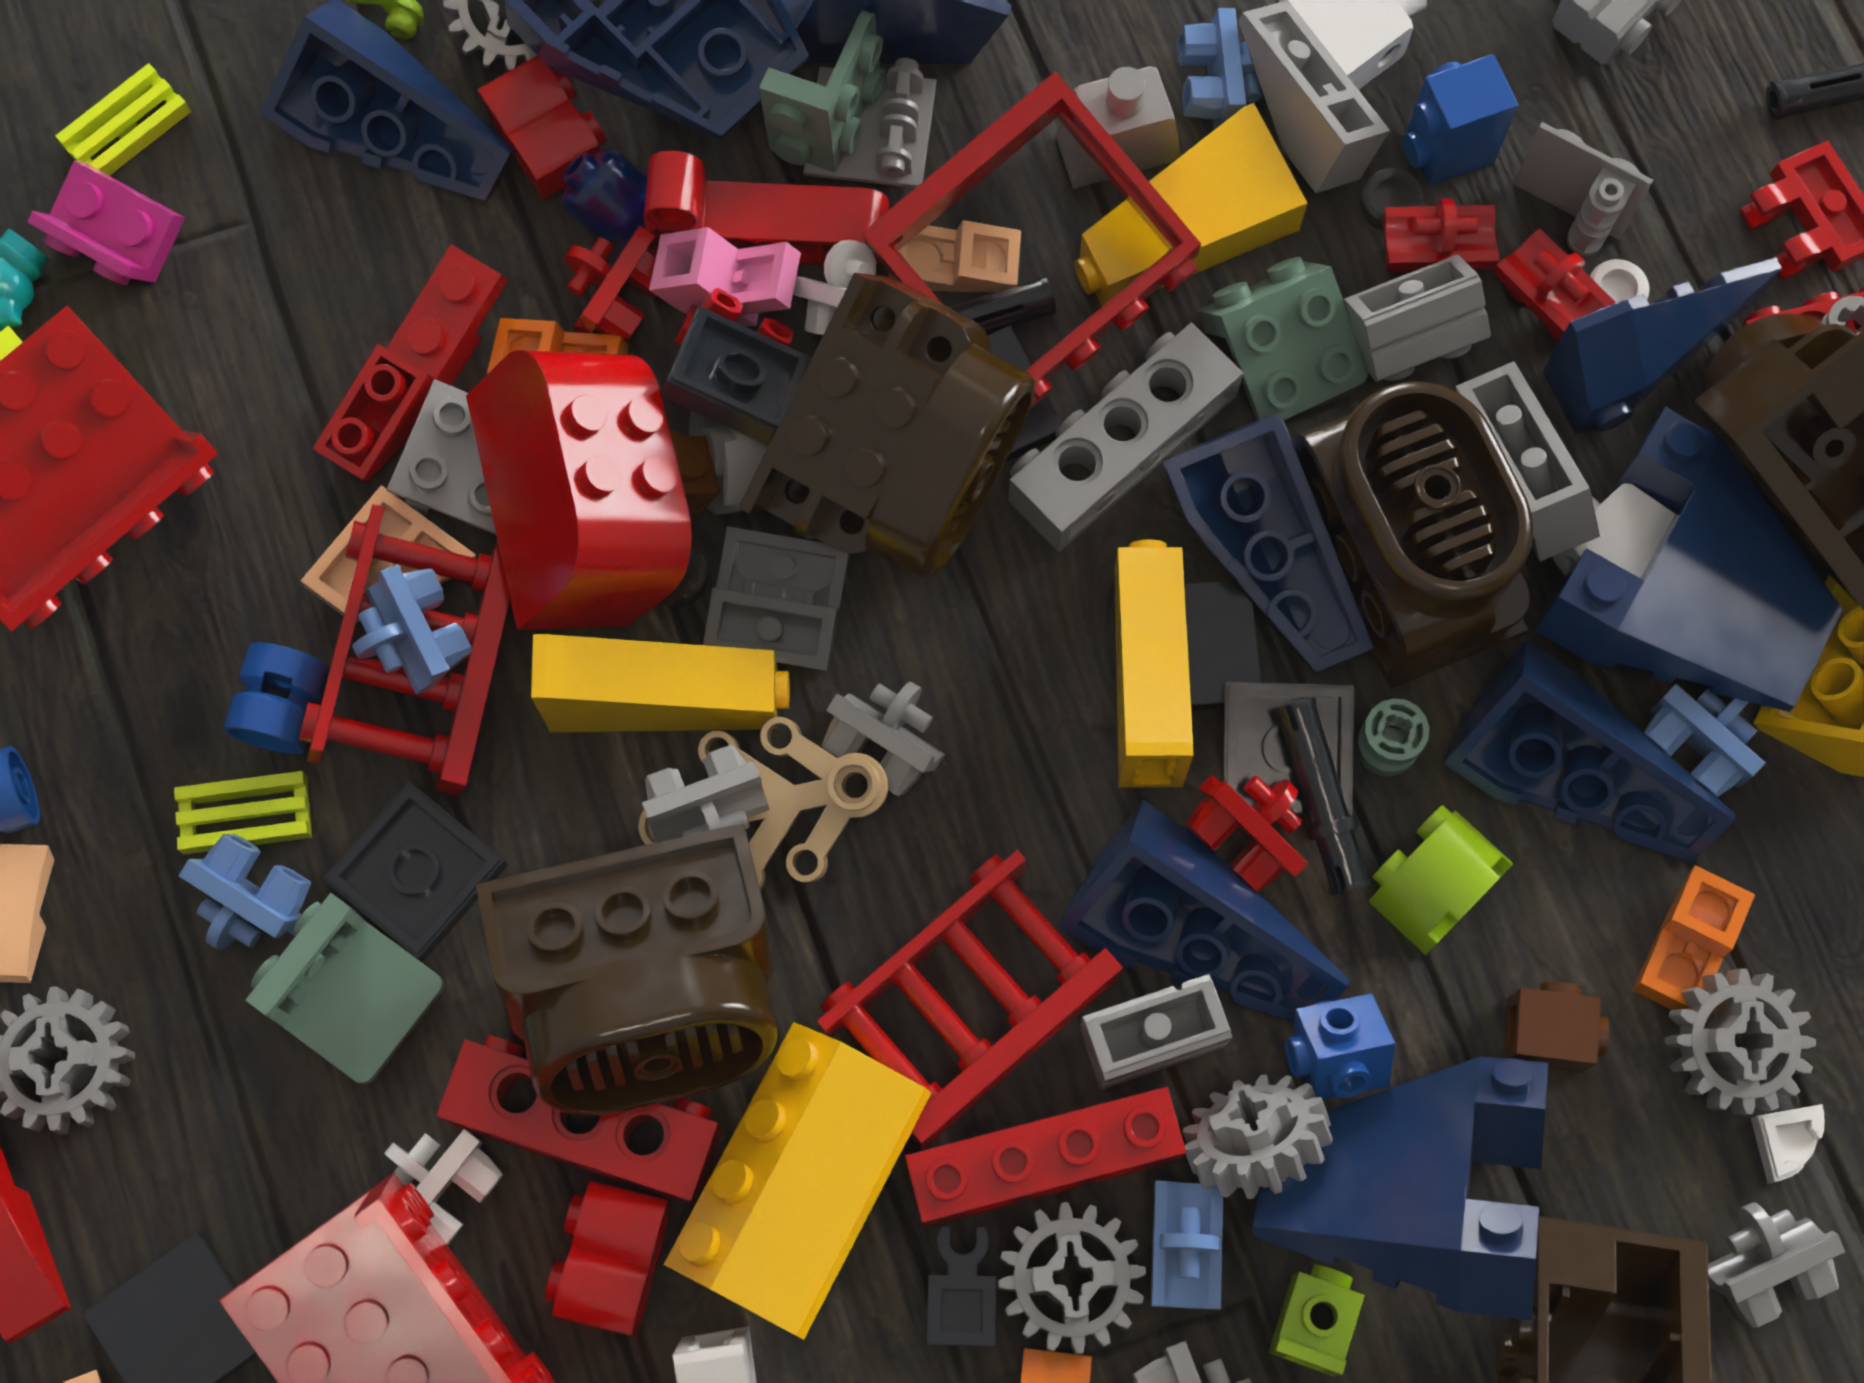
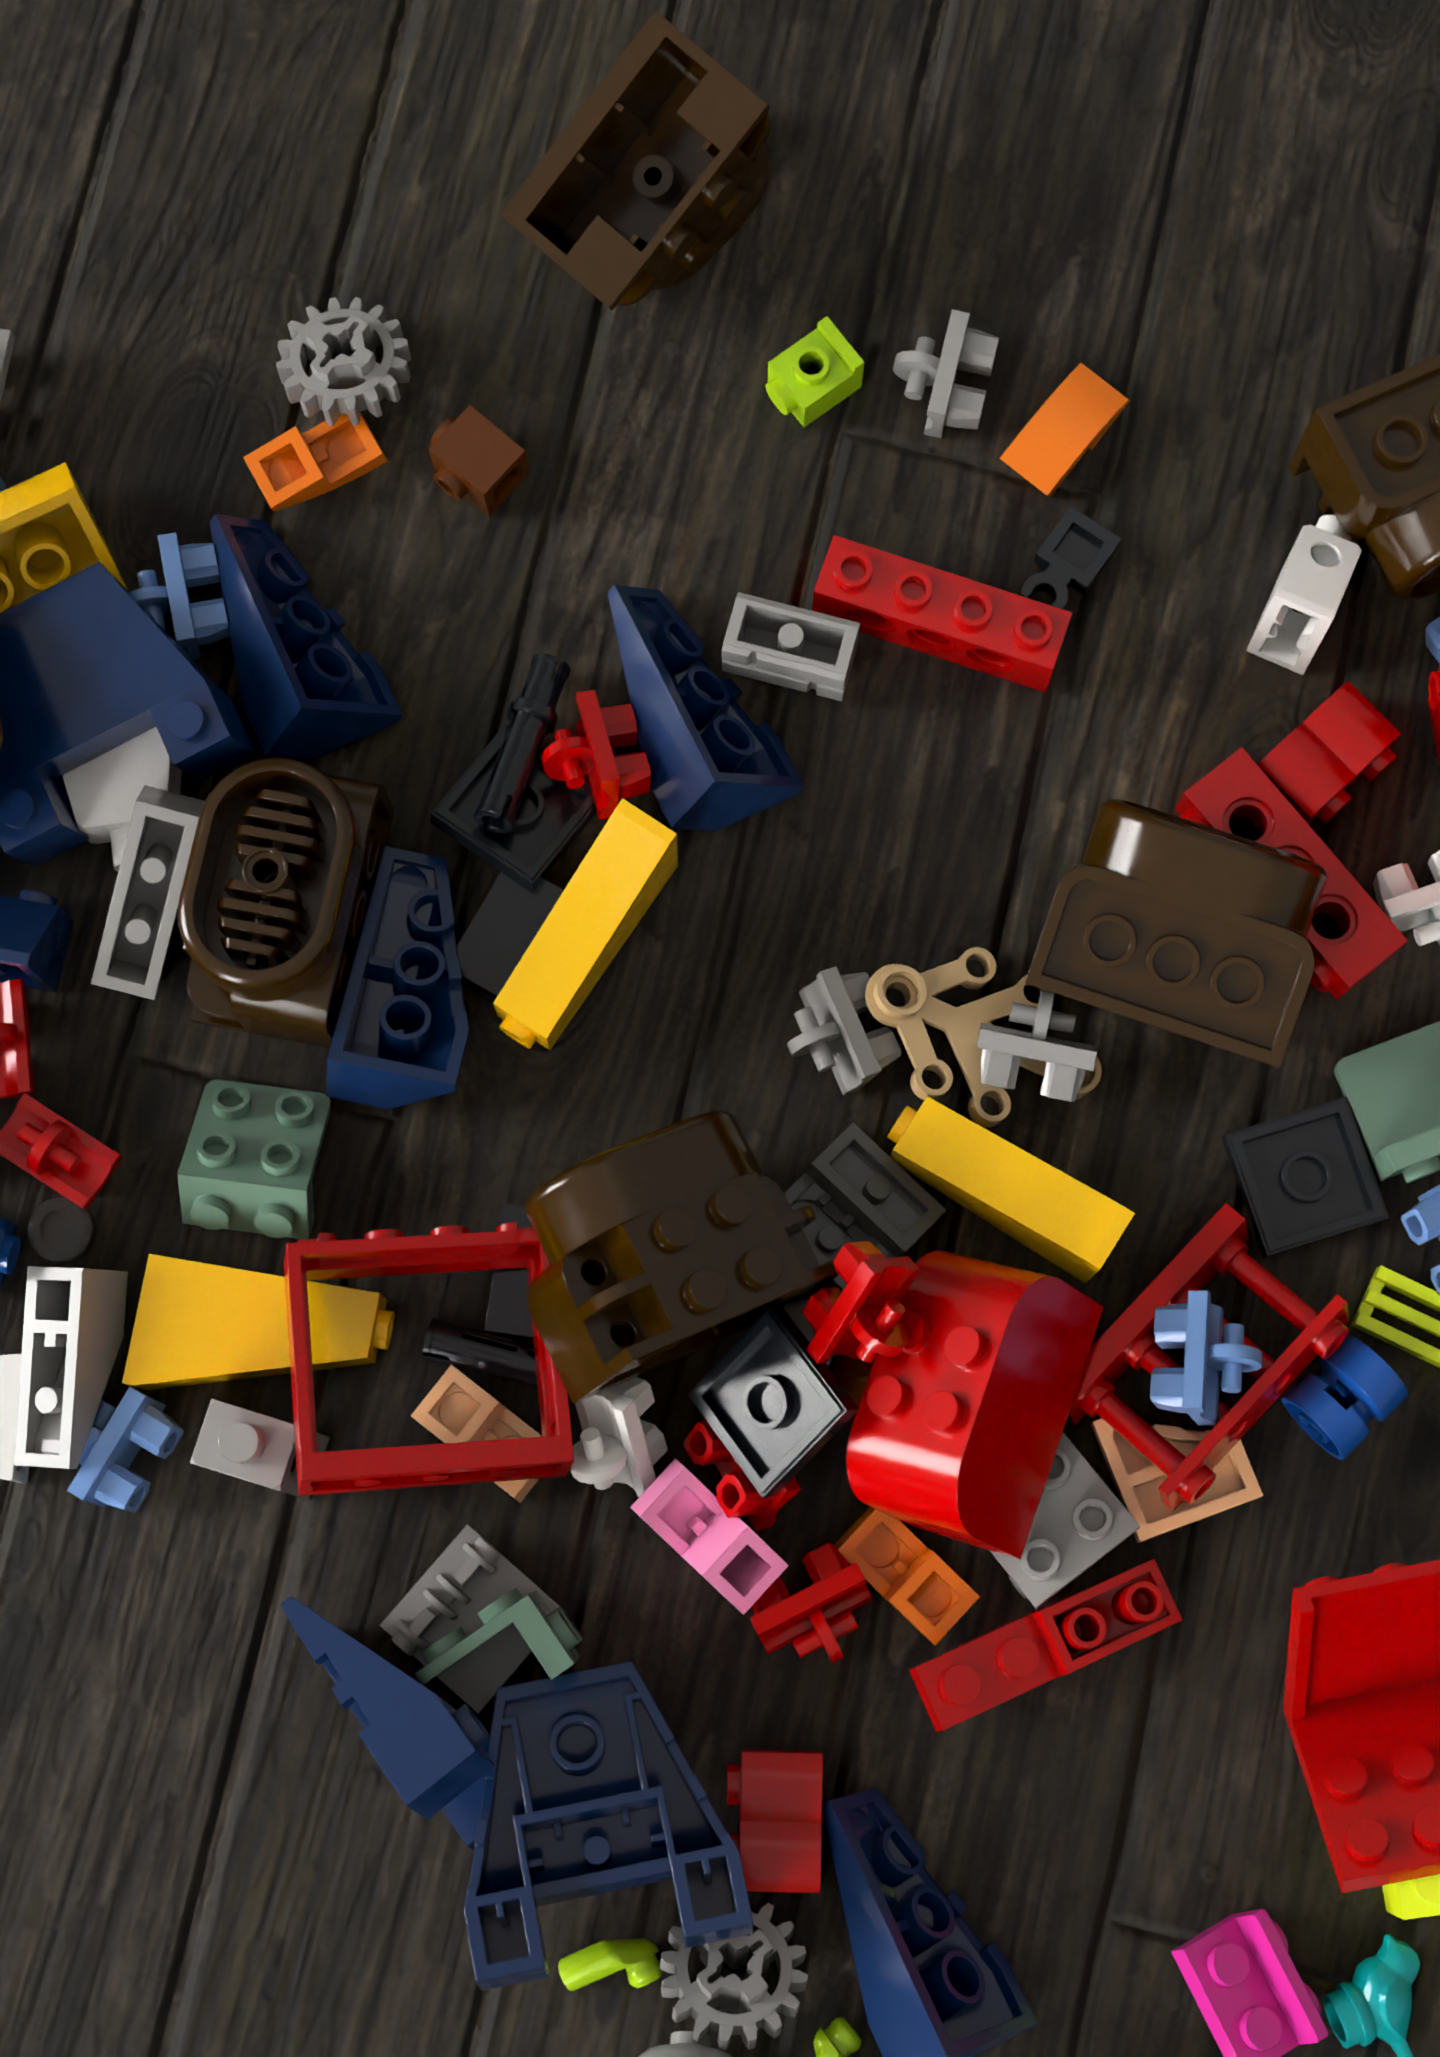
camera: 145 degrees left, 5 degrees up
clear blue head [562,149,647,240] -> none
red beam [644,150,889,265] -> none
yellow slope [663,1022,932,1340] -> none
red fence [817,849,1123,1151] -> none
light grey gear [998,1202,1146,1354] -> none
light grey brick [1008,322,1243,552] -> none
medium blue hips [1151,1180,1223,1310] -> none
light grey gear [1183,1074,1333,1199] -> none
dark blue wedge [1253,1056,1548,1321] -> none
blue brick [1285,993,1396,1100] -> none
light grey brick [1343,254,1491,382] -> none
sand green wheel [1355,698,1430,777] -> none
lime cylinder [1368,805,1513,955] -> none
light grey hips [1708,1202,1845,1328] -> none
white tile [1751,1104,1825,1184] -> none
none -> red hips [801,1241,920,1364]

